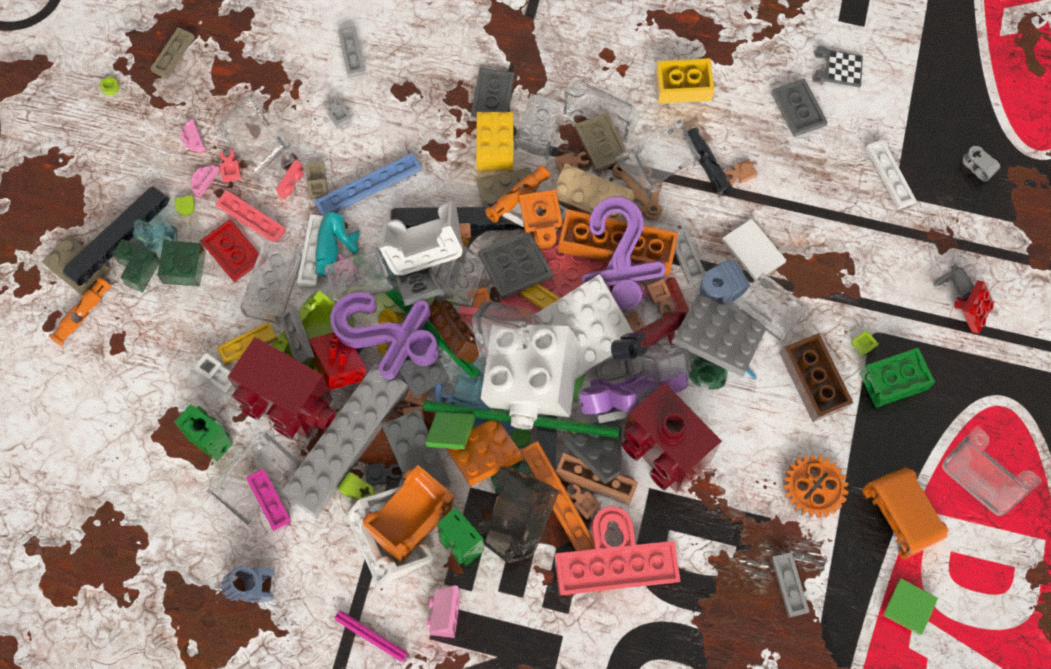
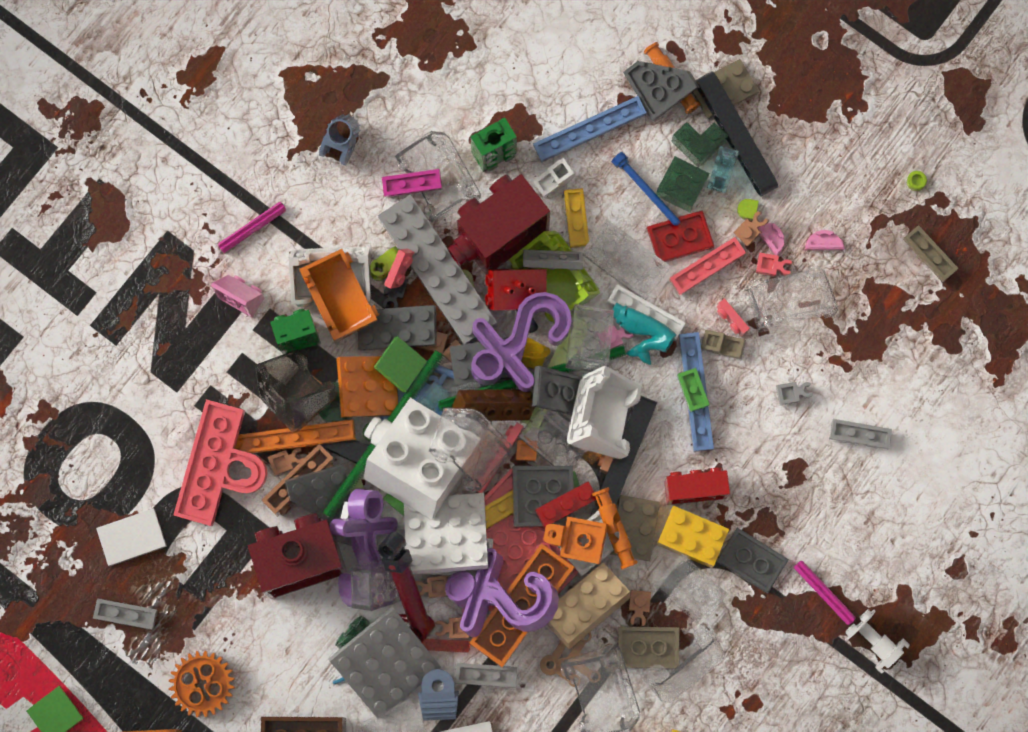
camera: 115 degrees right, 10 degrees up
none -> white tile [96,508,167,567]
none -> coral plate [384,249,414,289]
none -> medium blue plate [533,96,647,163]
none -> red plate [535,481,596,528]
none -> blue piece [611,151,680,226]
none -> dark grey plate [623,61,700,120]
none -> red brick [664,468,730,505]
none -> bright green plate [677,368,710,412]
none -> nougat plate [733,211,769,246]
none -> dark pink axle [794,561,856,625]

